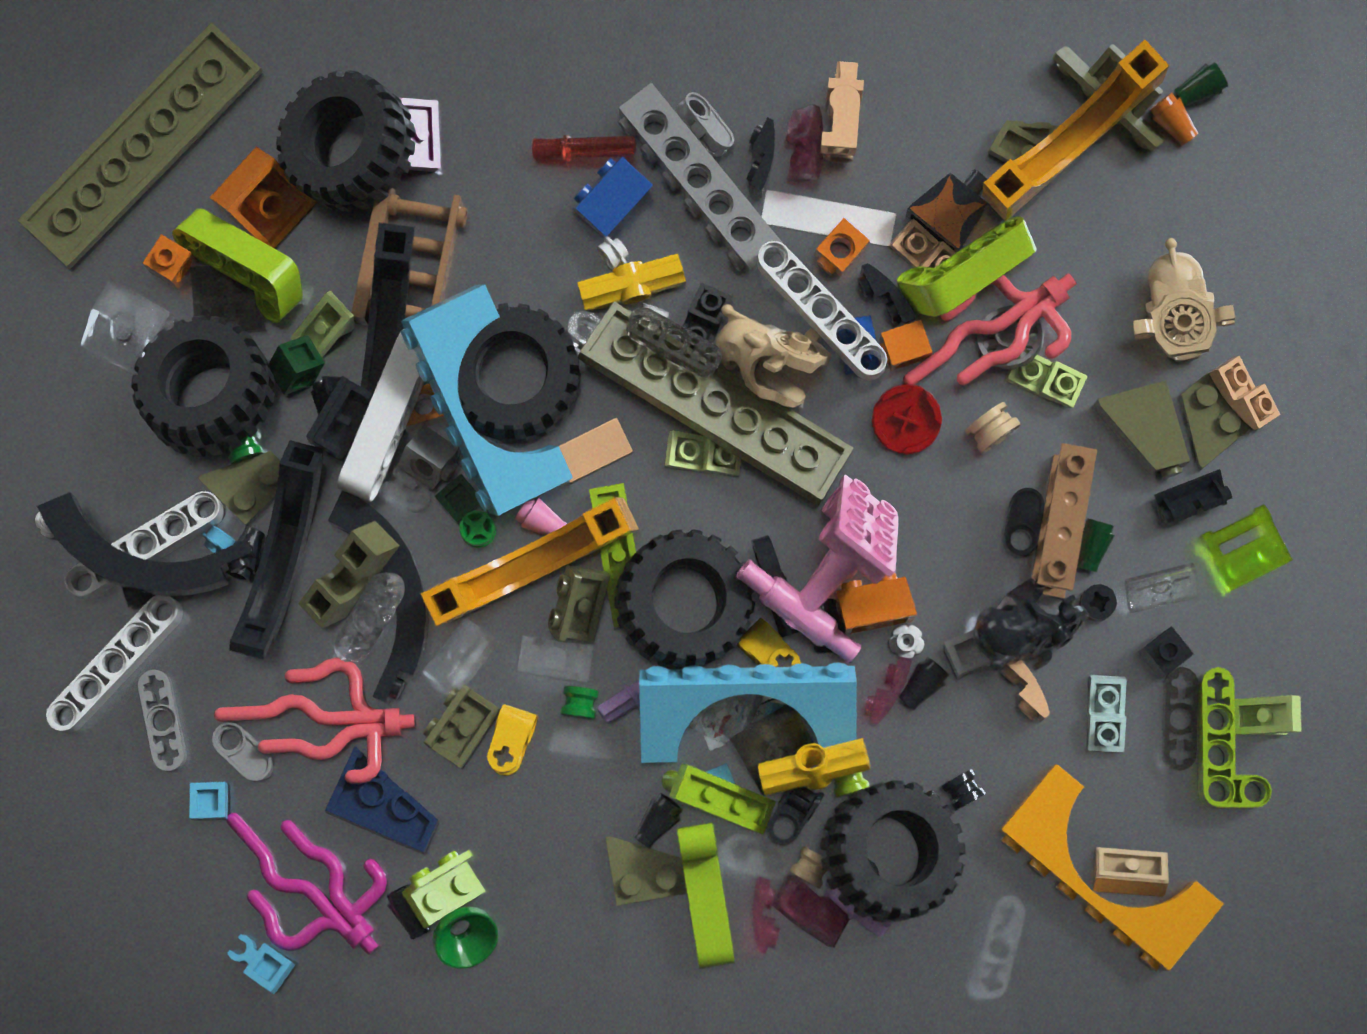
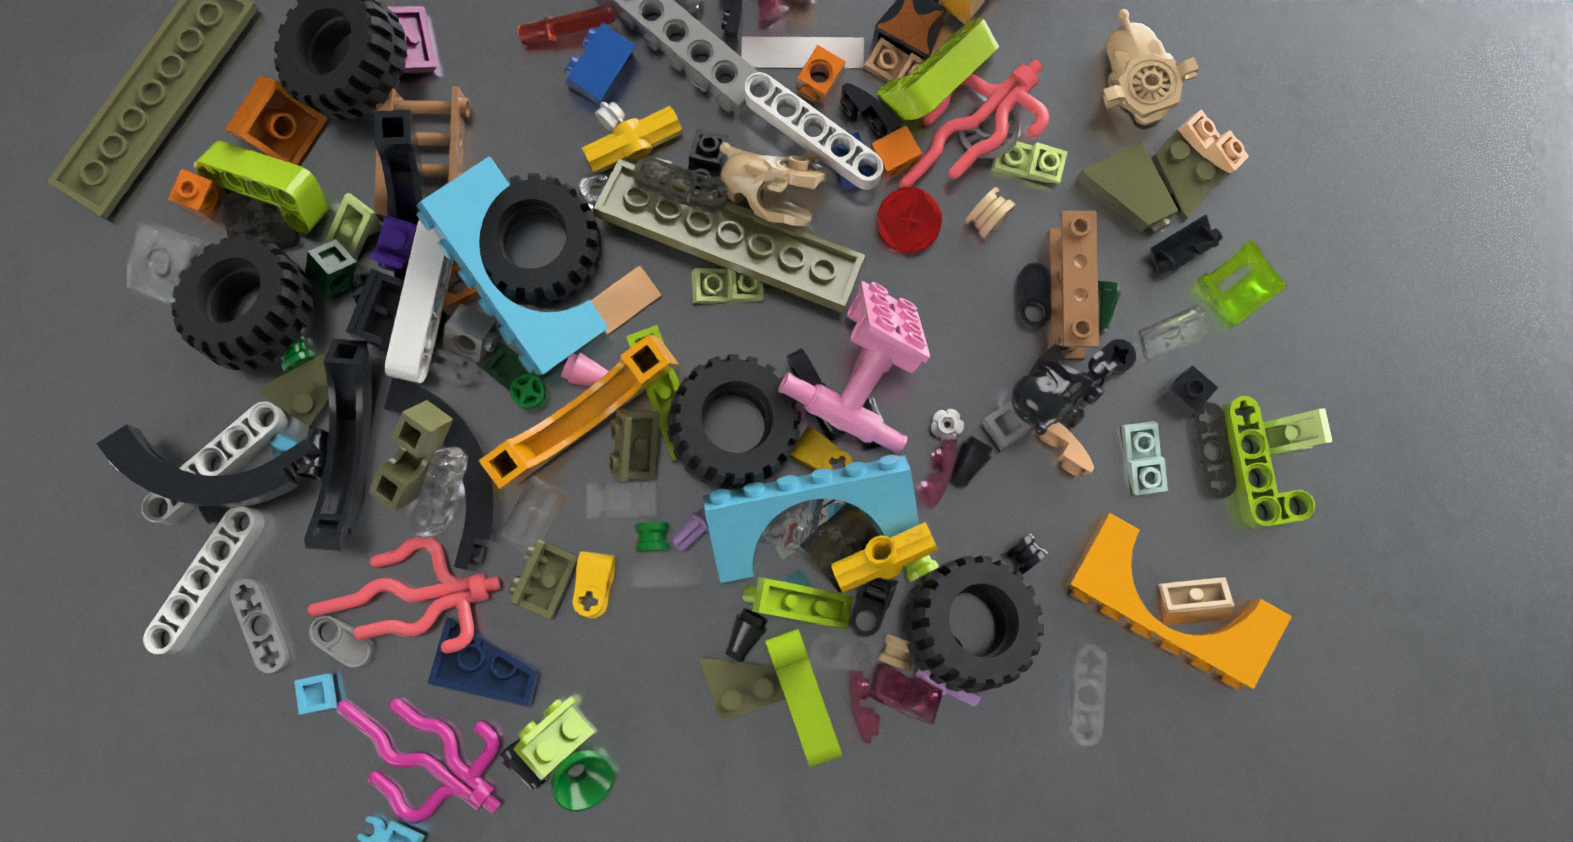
camera: 15 degrees left, 0 degrees up
orange slope [834,573,917,635] -> none
none -> dark purple bracket [370,215,417,271]

